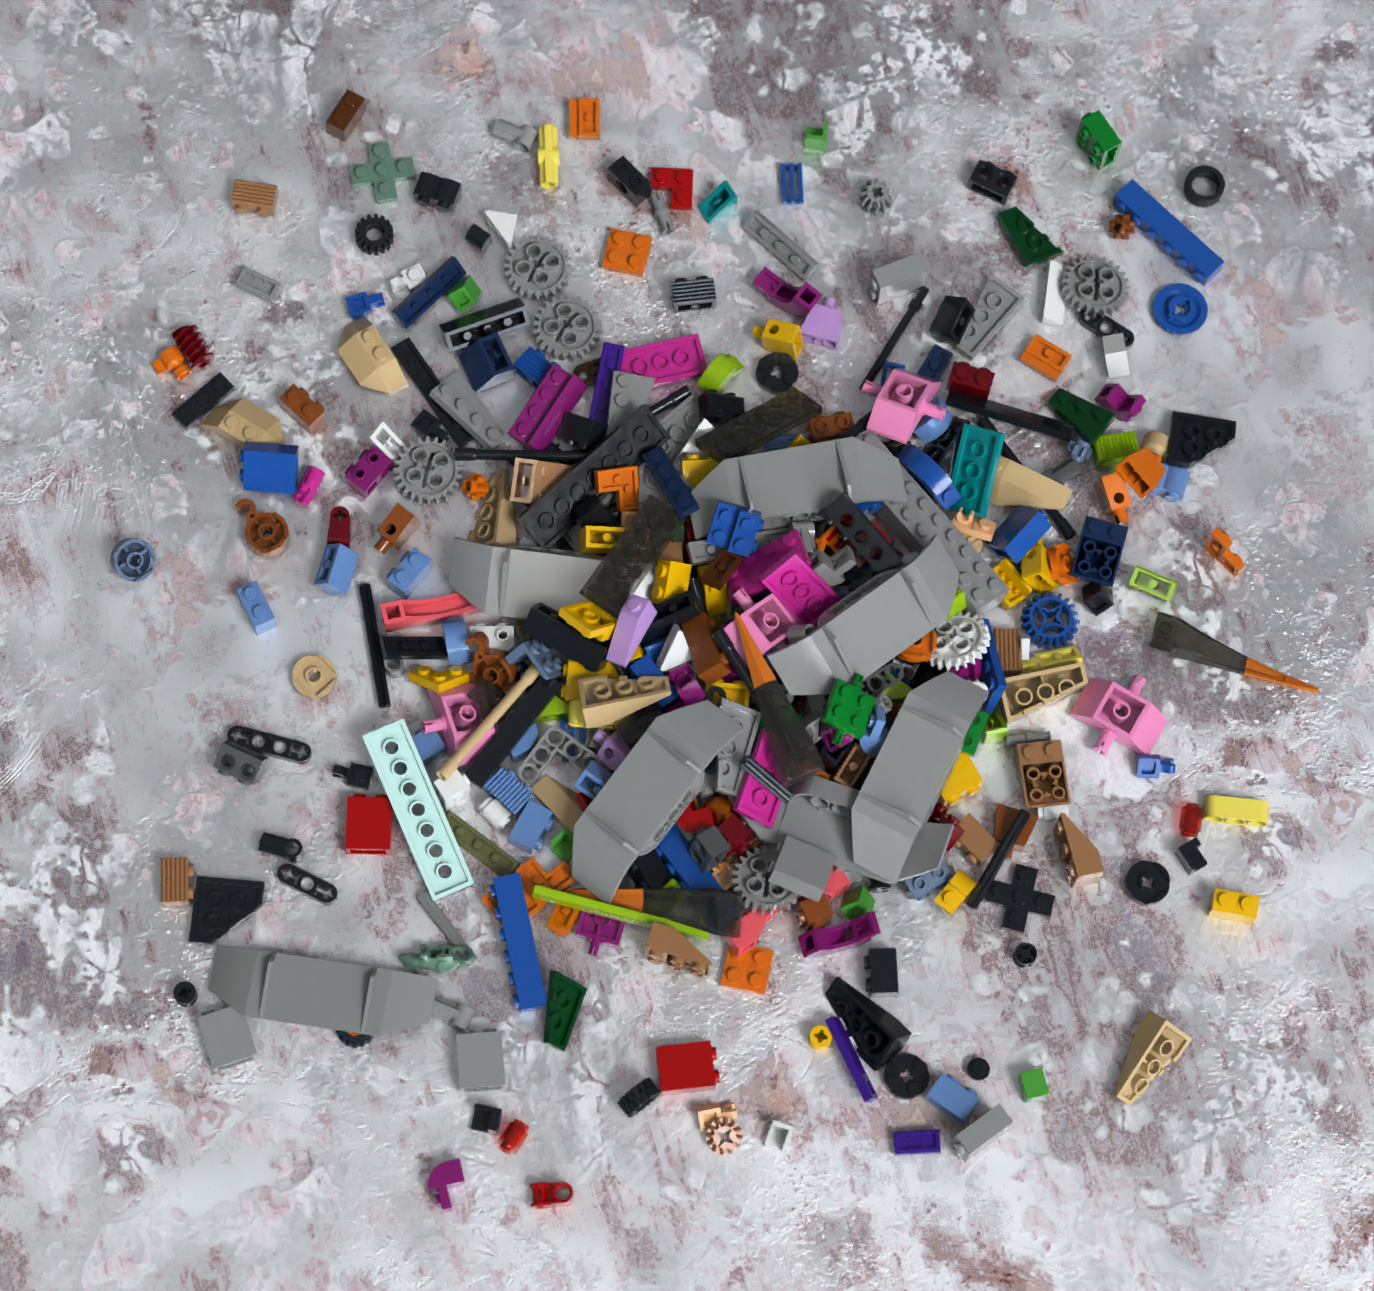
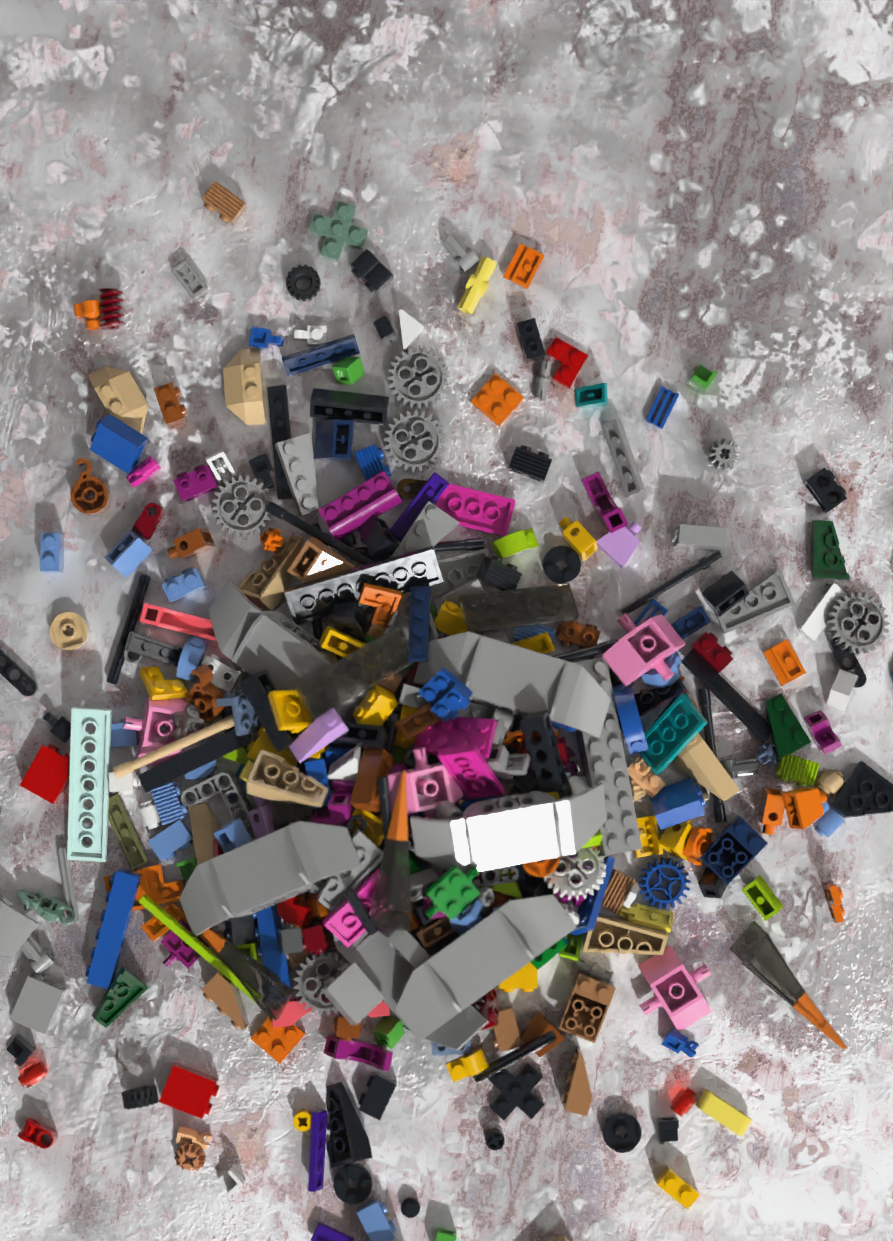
camera: 35 degrees right, 15 degrees up
black plate [172,372,235,431] -> none
reddish brown brick [326,89,367,142] -> none

